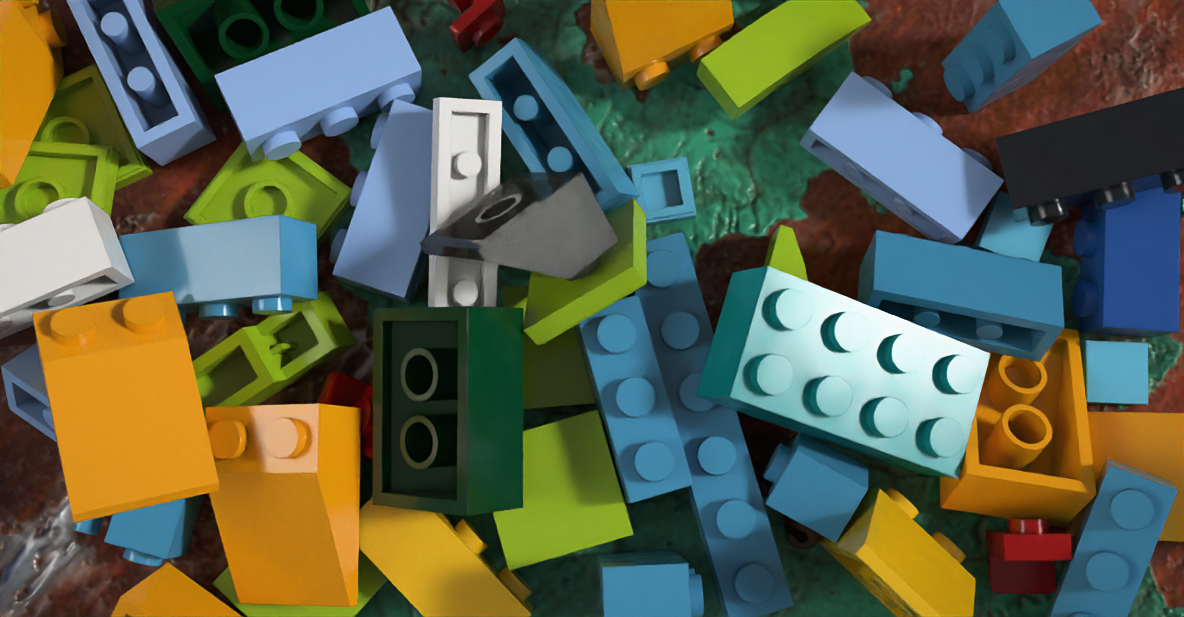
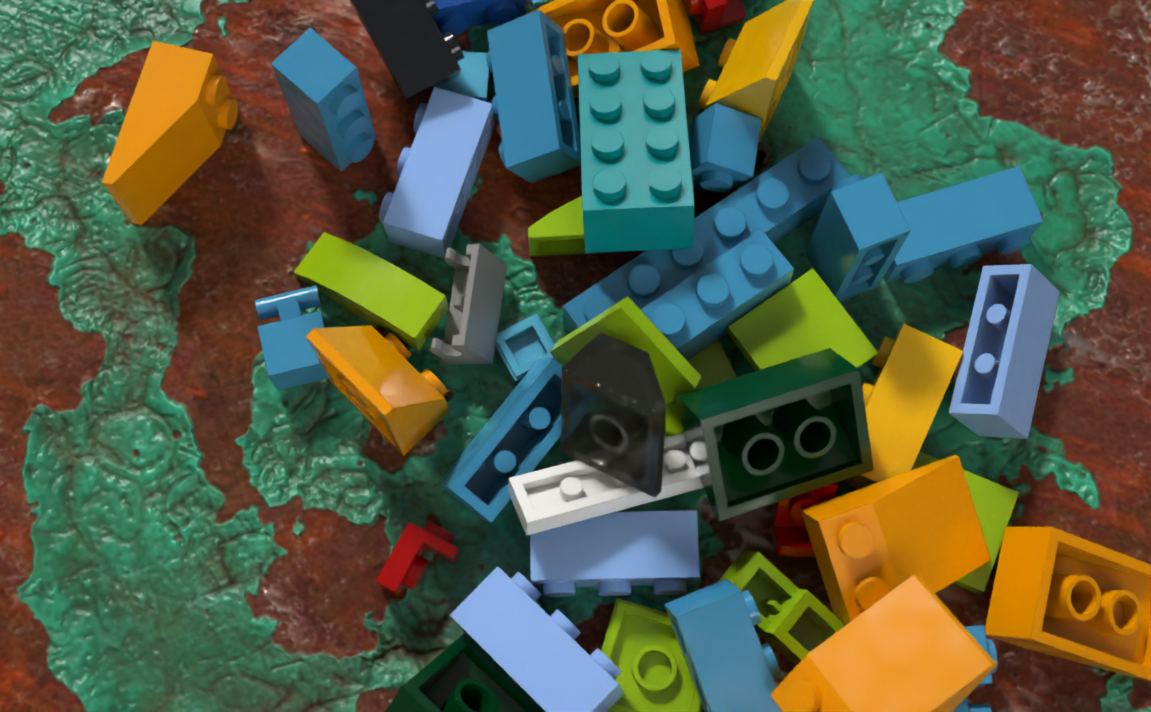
camera: 105 degrees left, 10 degrees down
none -> light grey hinge [430,244,507,365]

